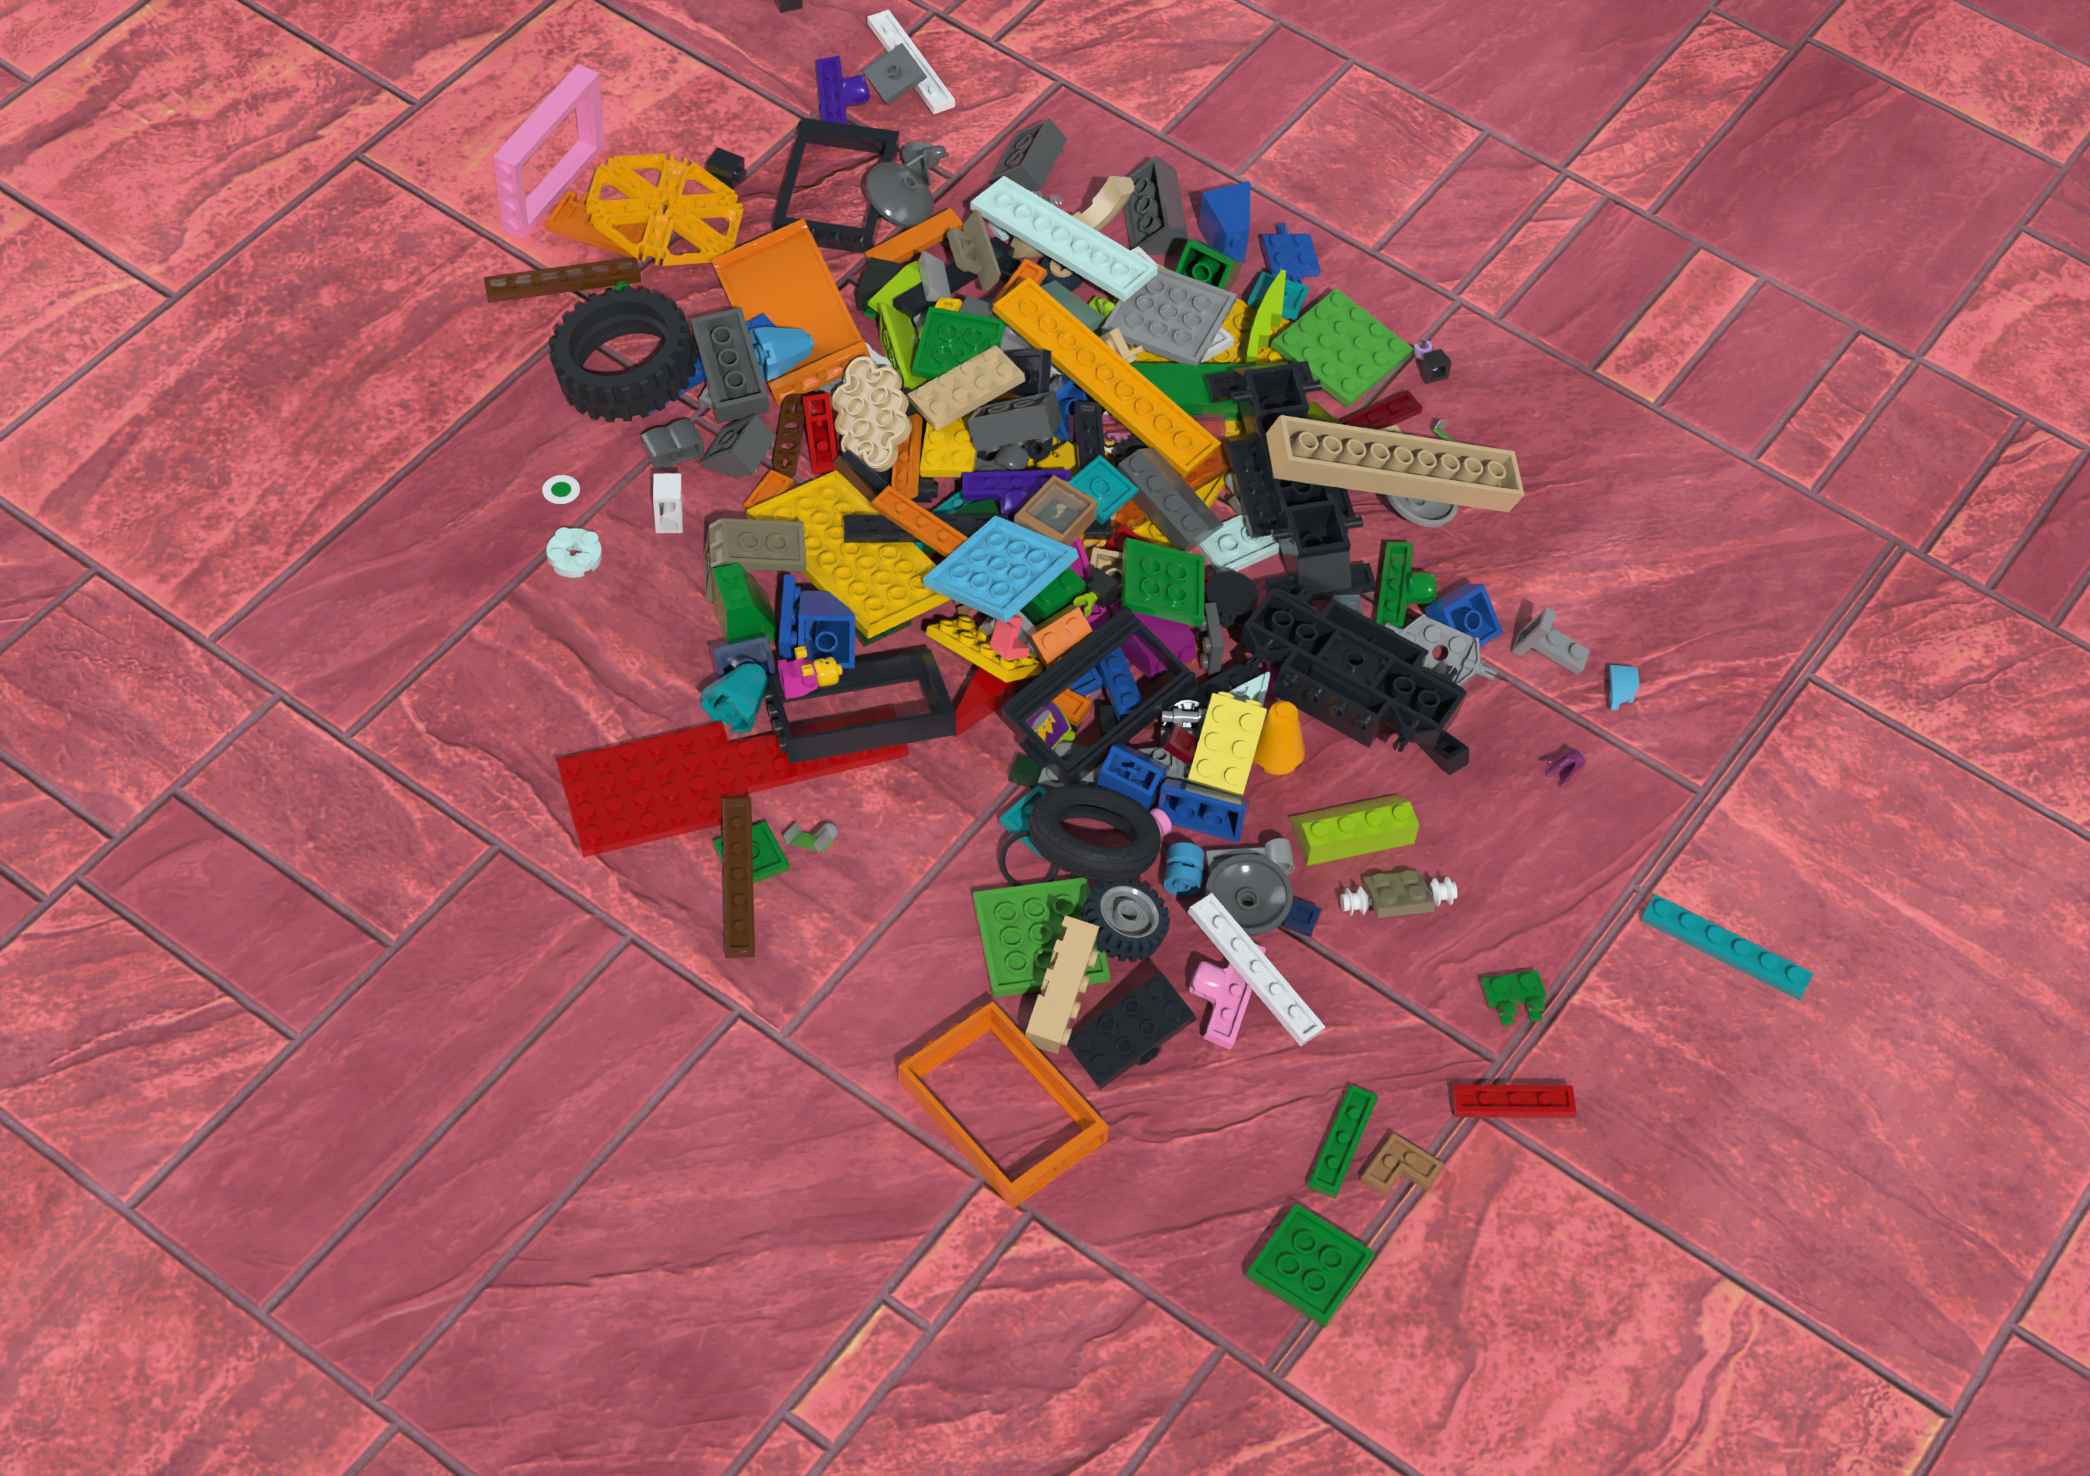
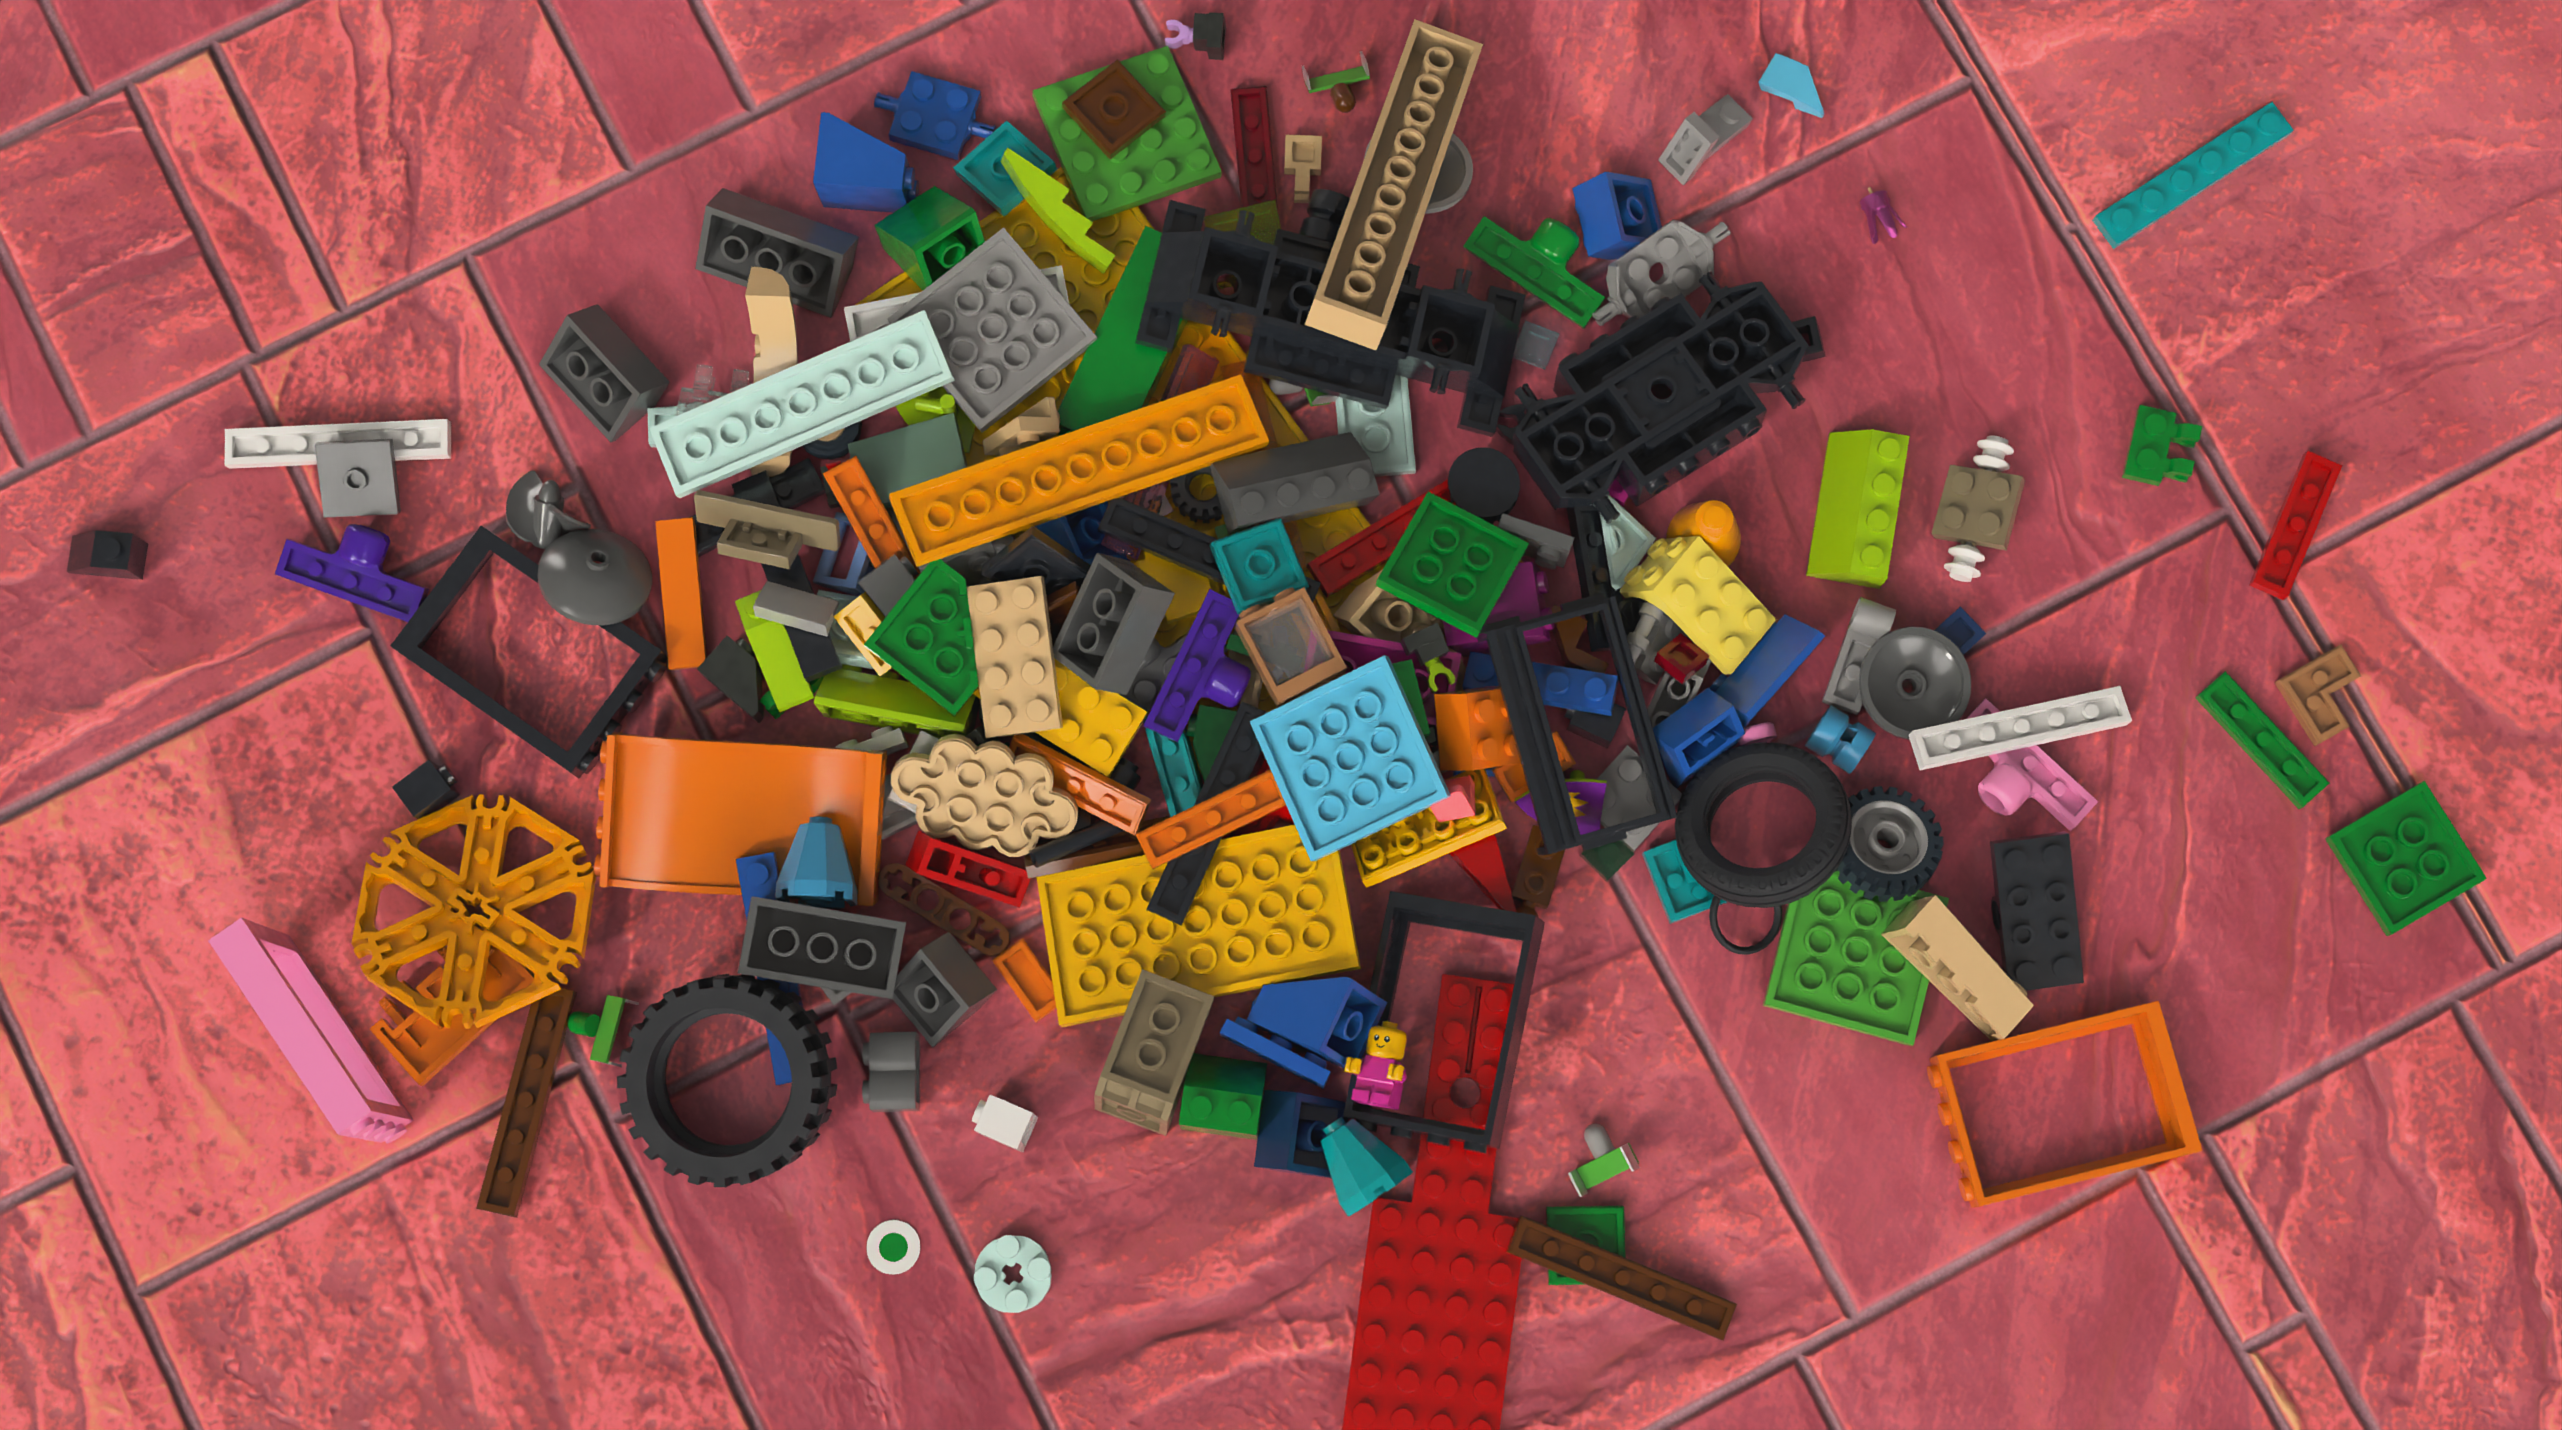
camera: 60 degrees left, 25 degrees up
none -> reddish brown tile [1062,59,1166,160]
none -> reddish brown plate [1512,825,1565,917]

